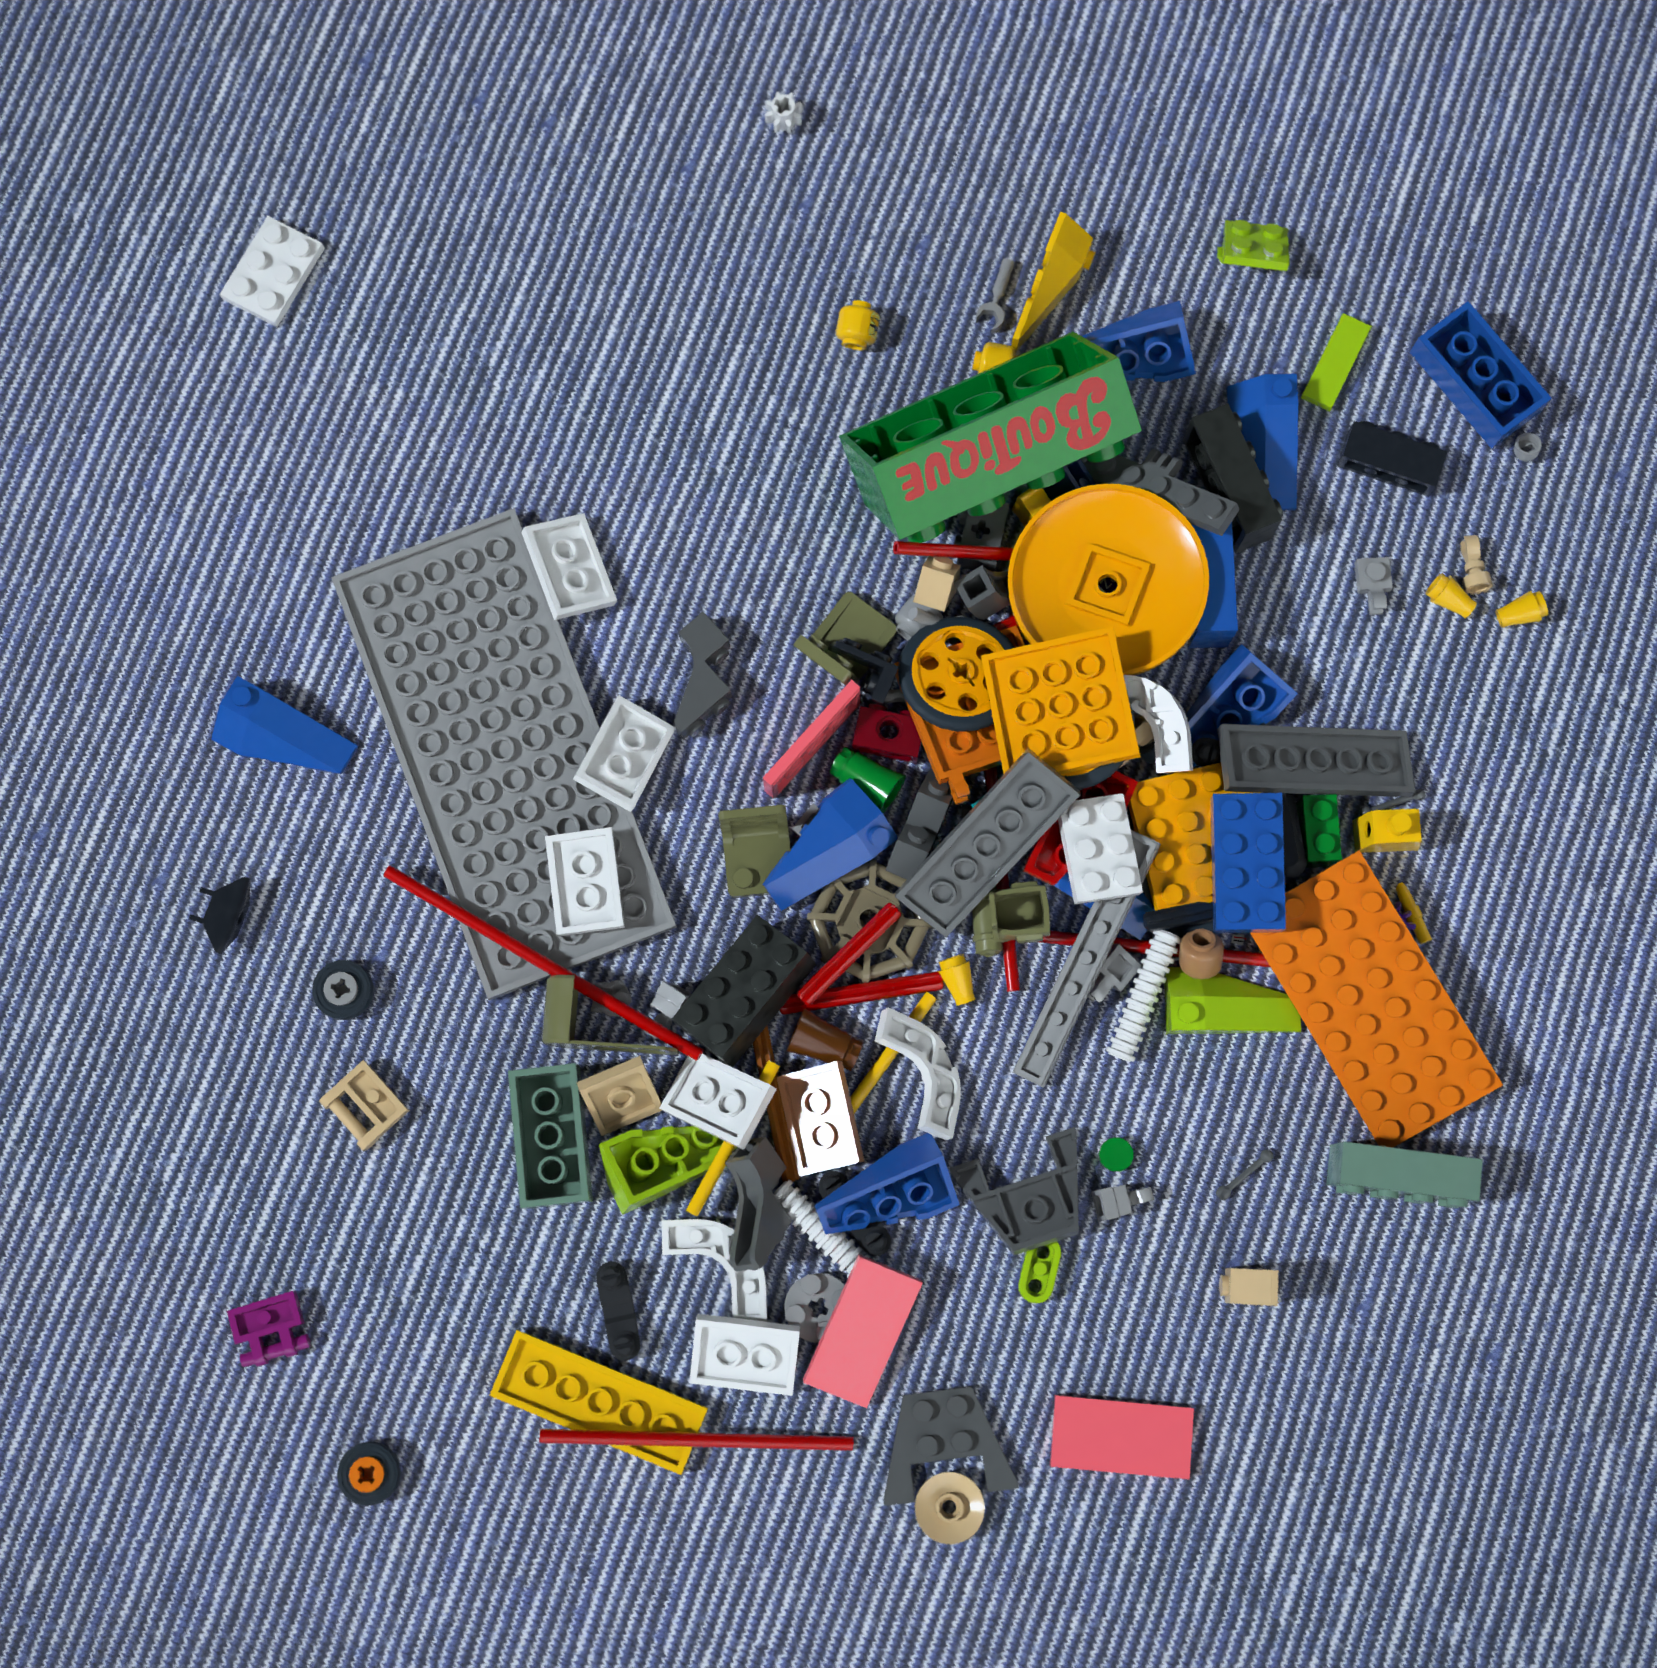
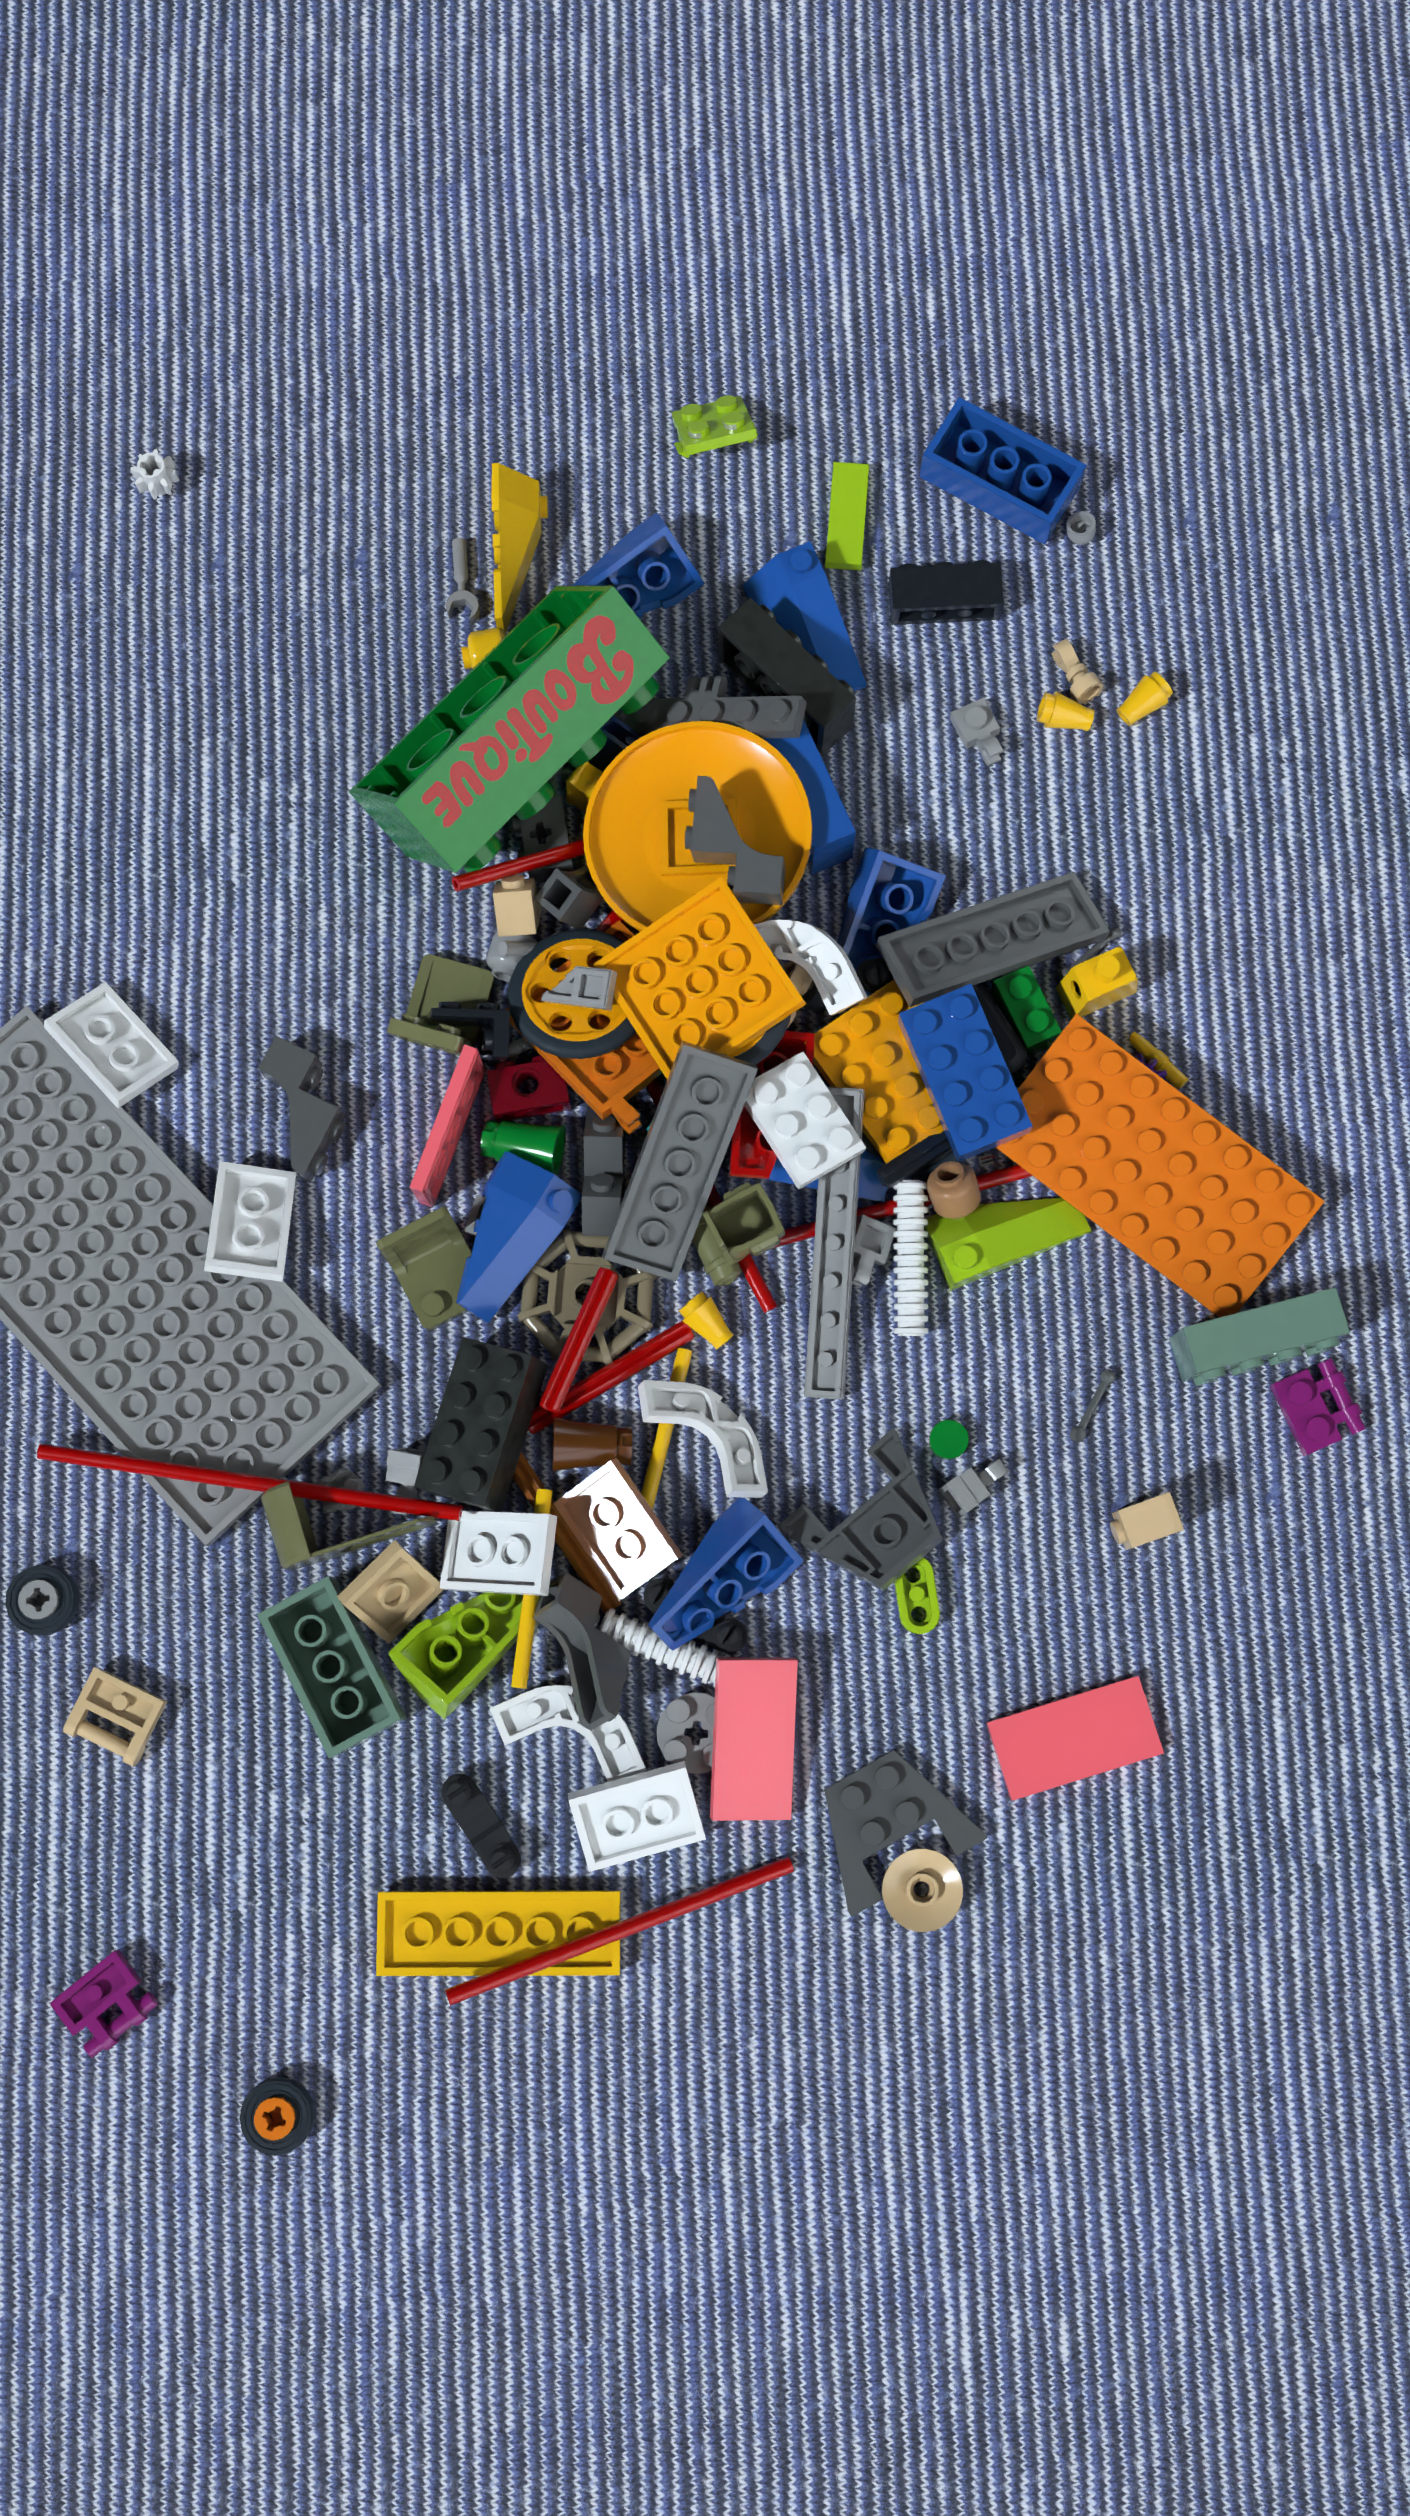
camera: 20 degrees left, 0 degrees up
white plate [545,827,625,937] -> none
yellow head [836,300,880,351] -> none
none -> light grey tile [541,966,617,1011]
none -> dark grey arch [685,776,786,905]
none -> magenta plate [1270,1358,1366,1456]

